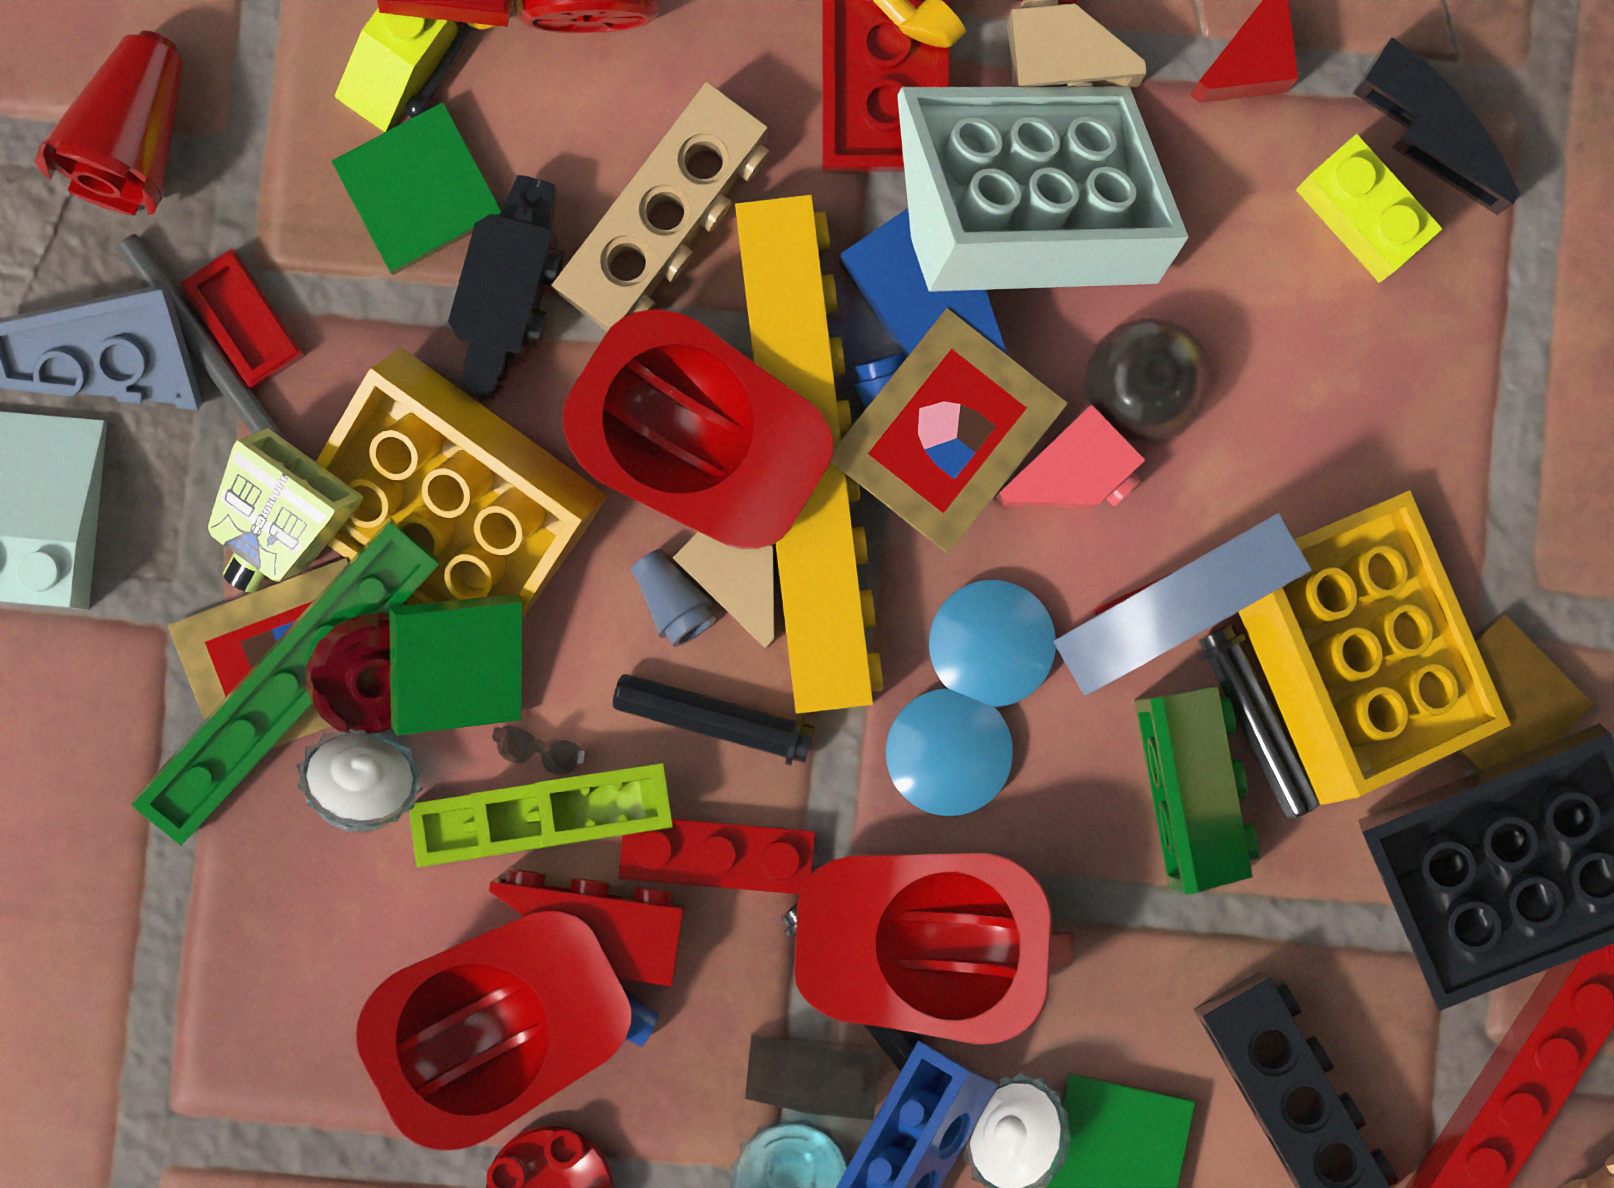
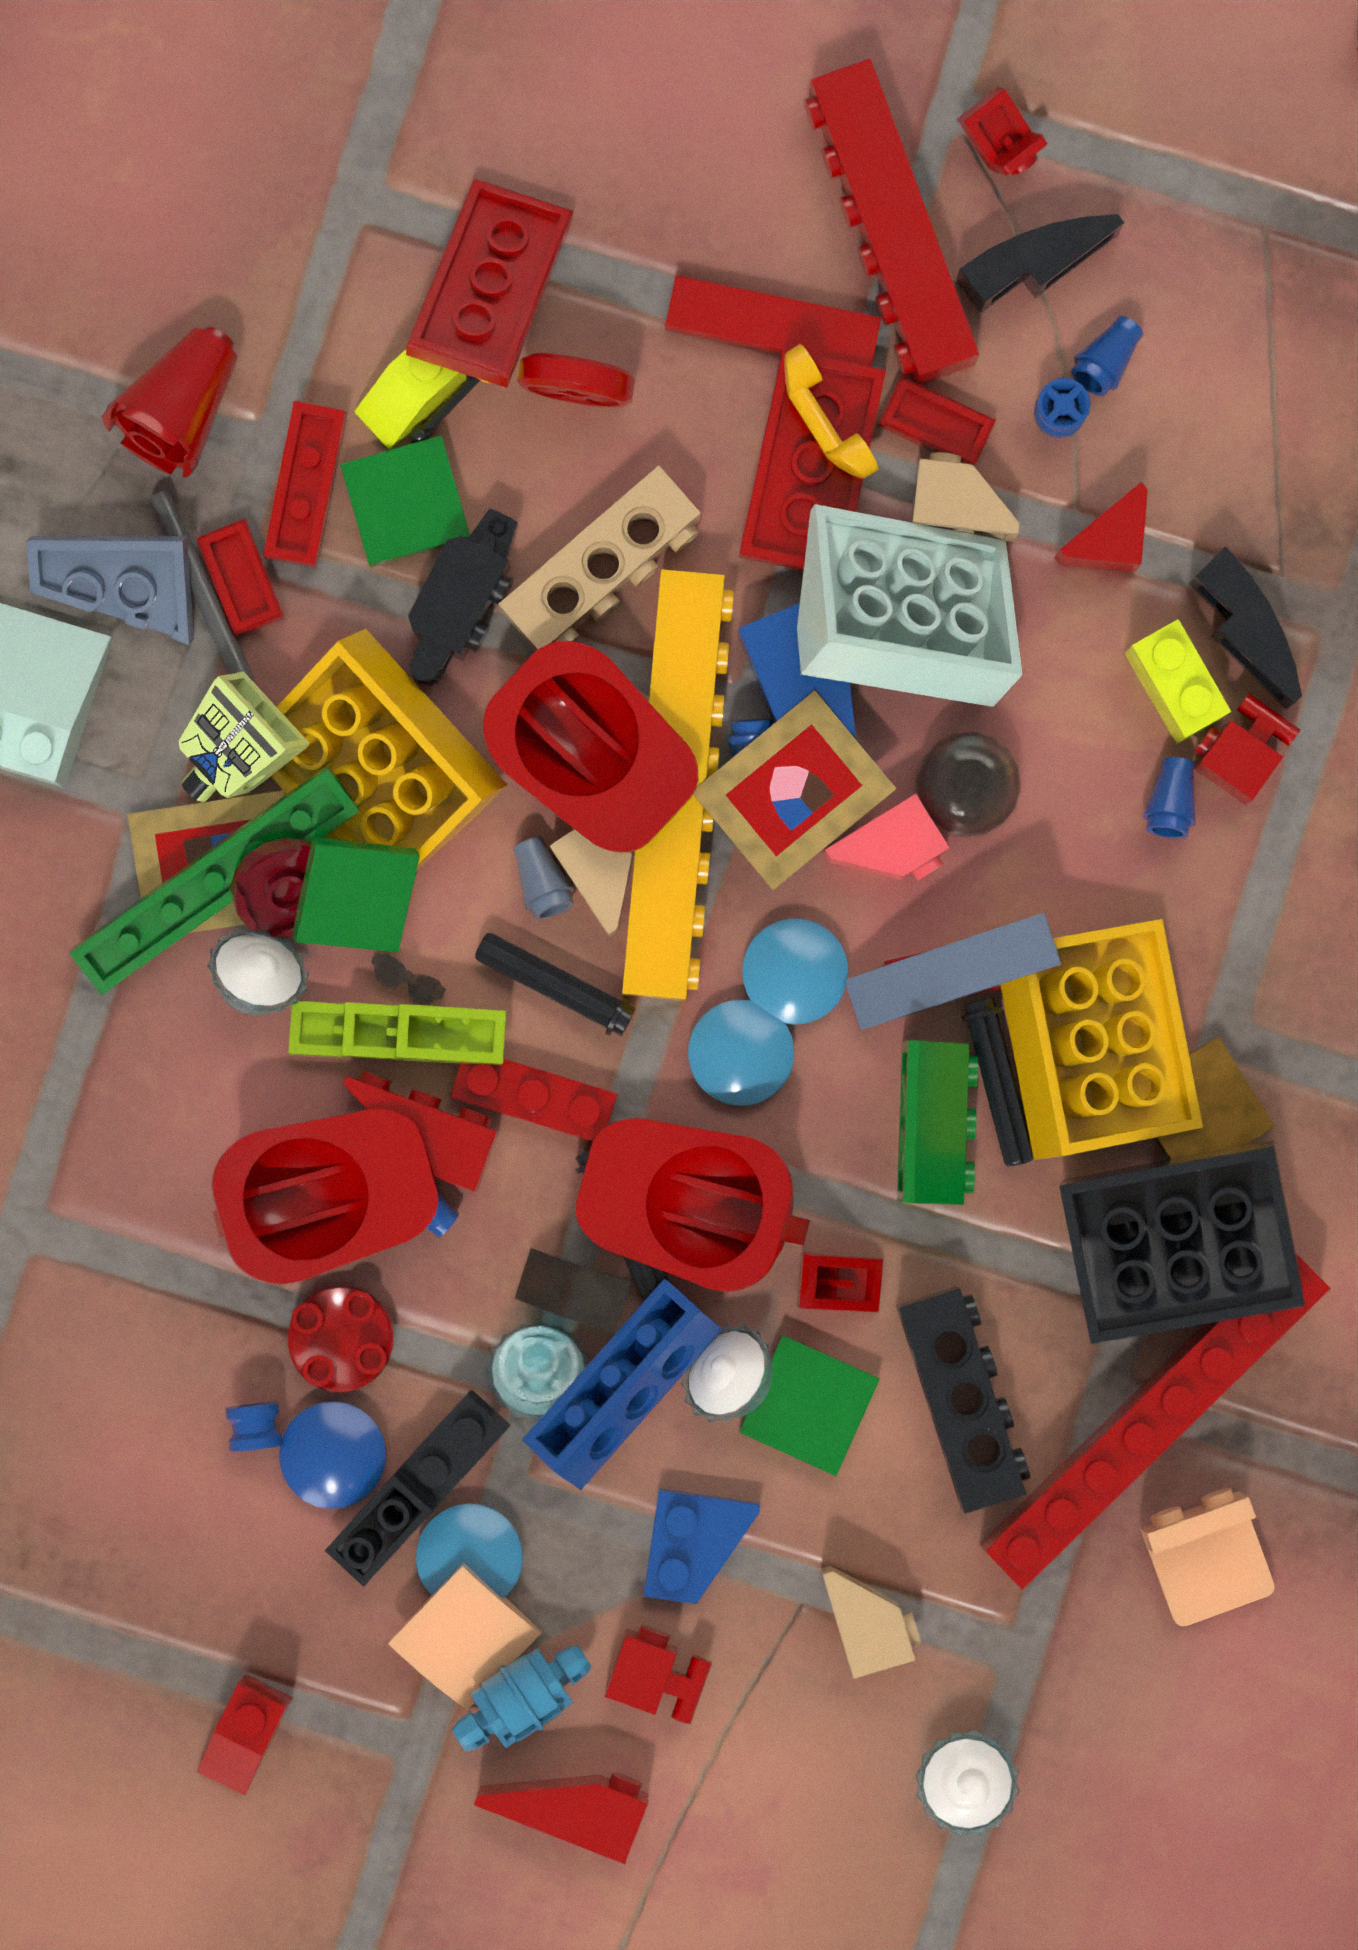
camera: 20 degrees right, 0 degrees up
none -> red plate [263,401,347,568]
none -> red slope [796,1252,884,1312]
none -> blue cone [1143,757,1196,839]
none -> red brick [1194,693,1301,805]

